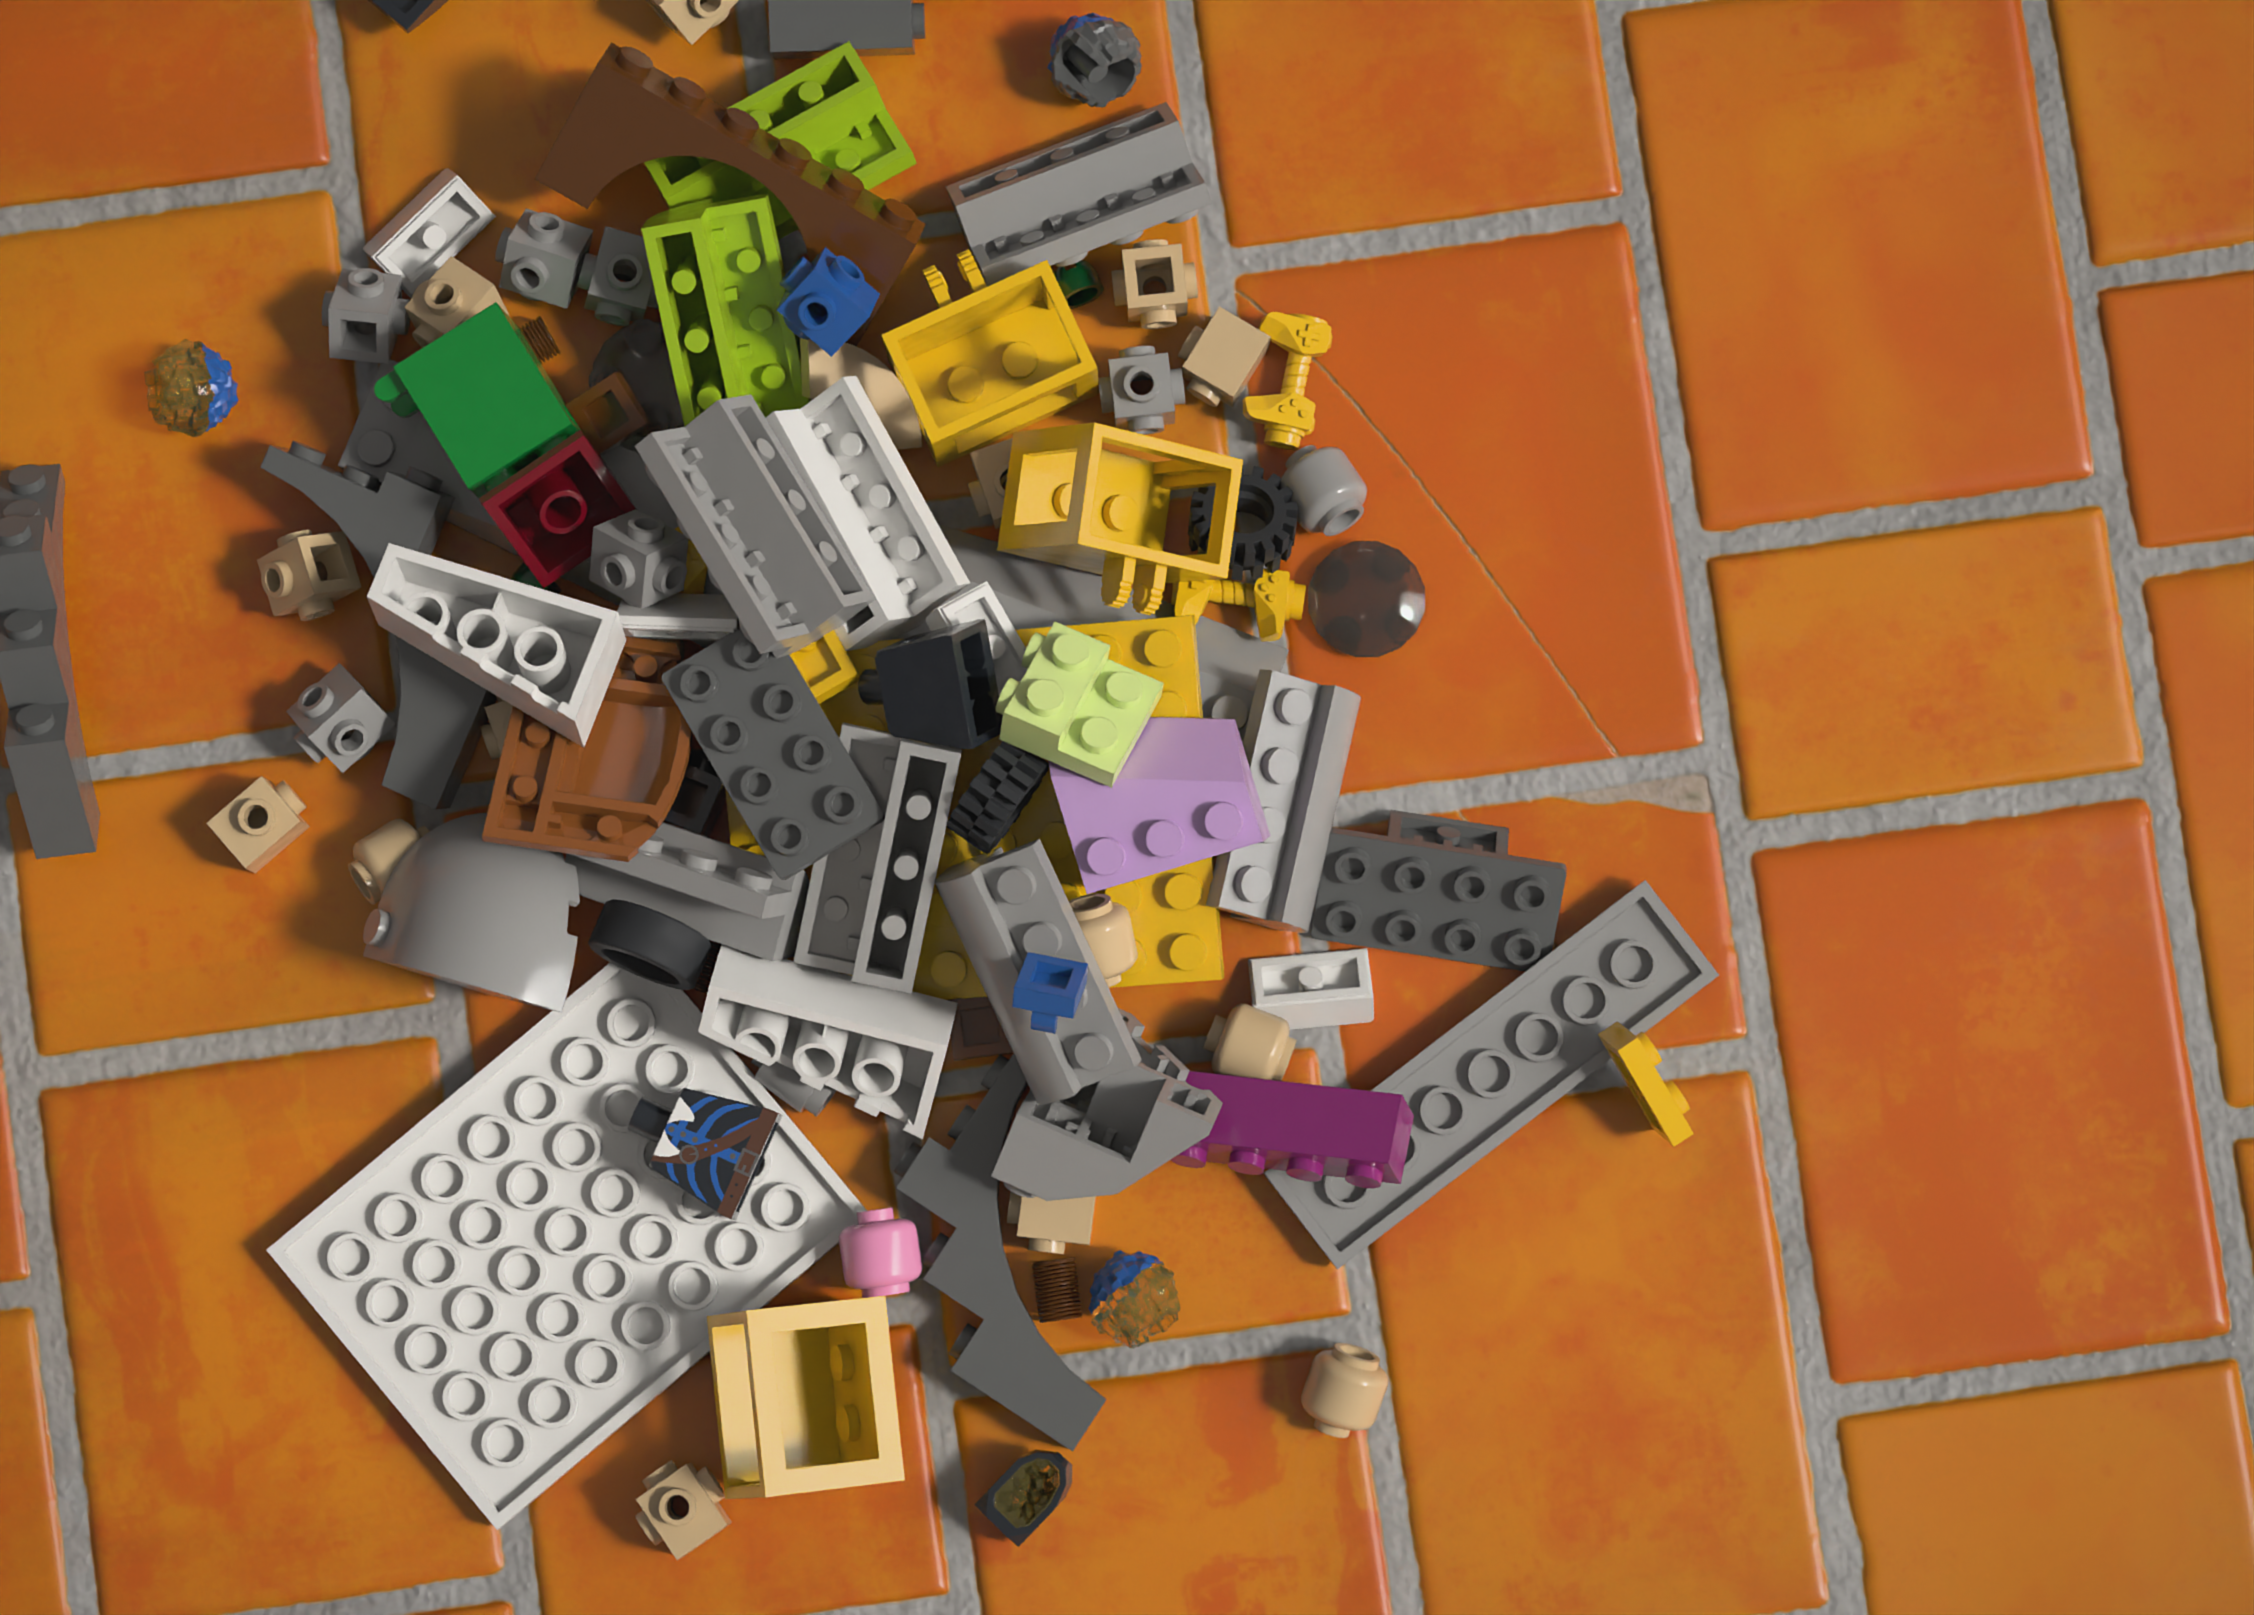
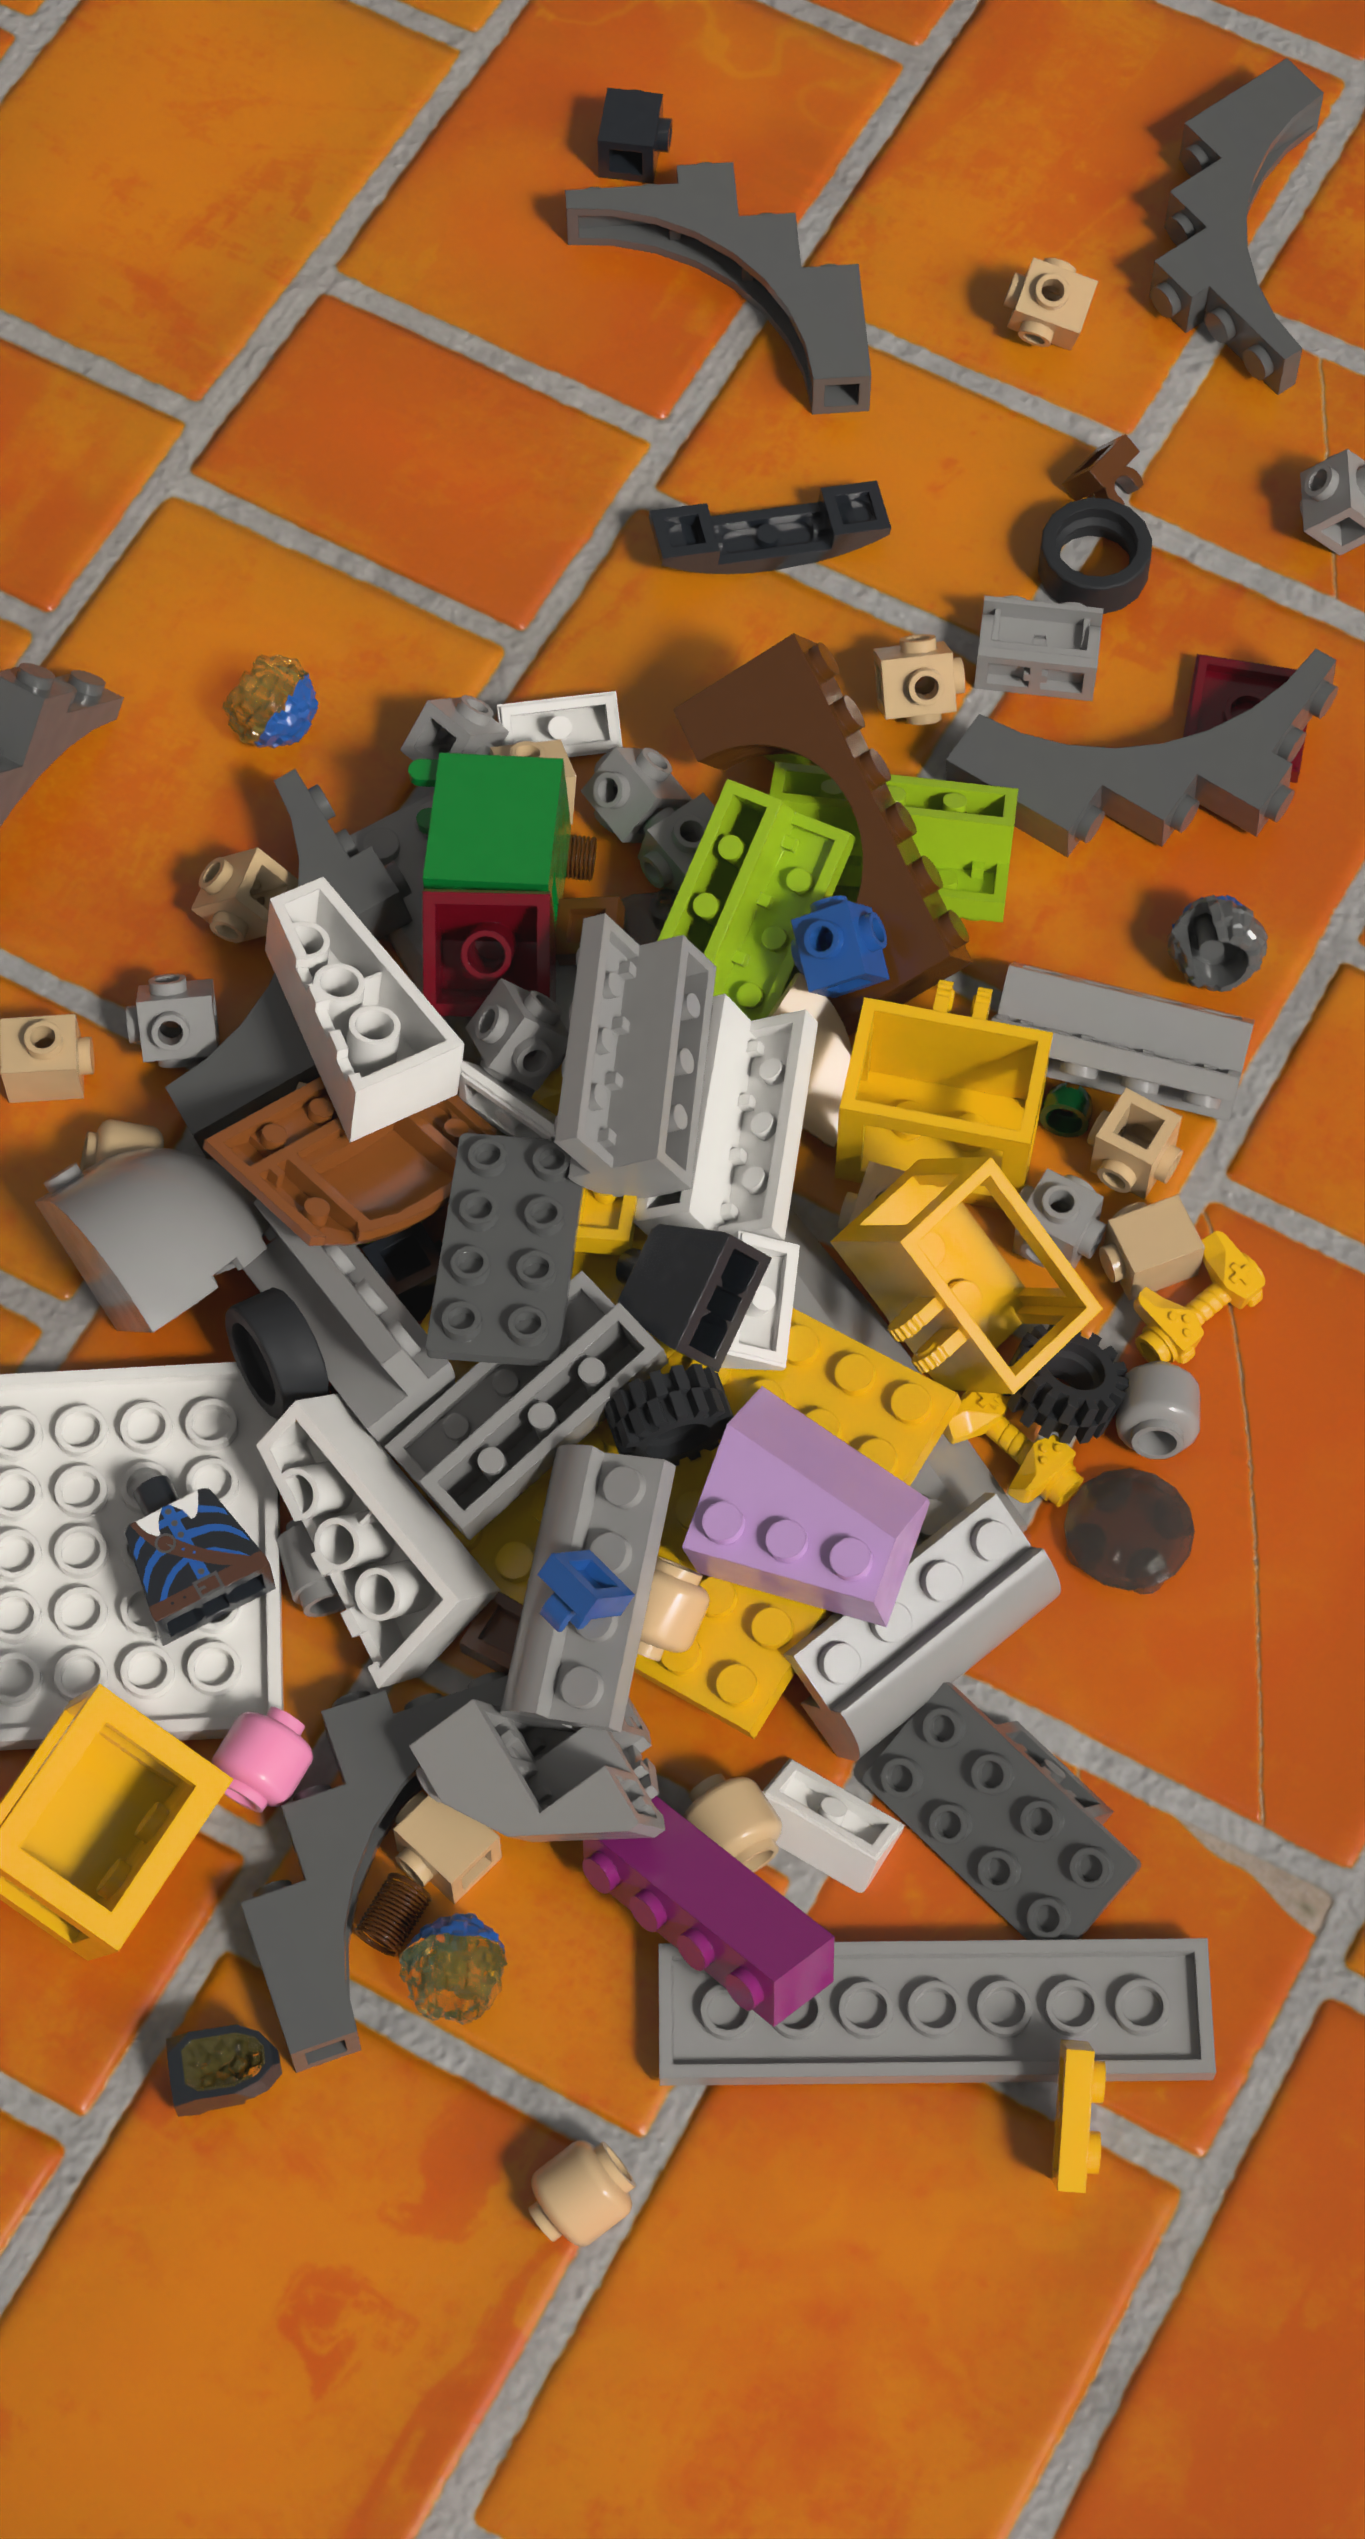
camera: 35 degrees right, 20 degrees down
yellowish green plate [996,622,1164,788] -> none

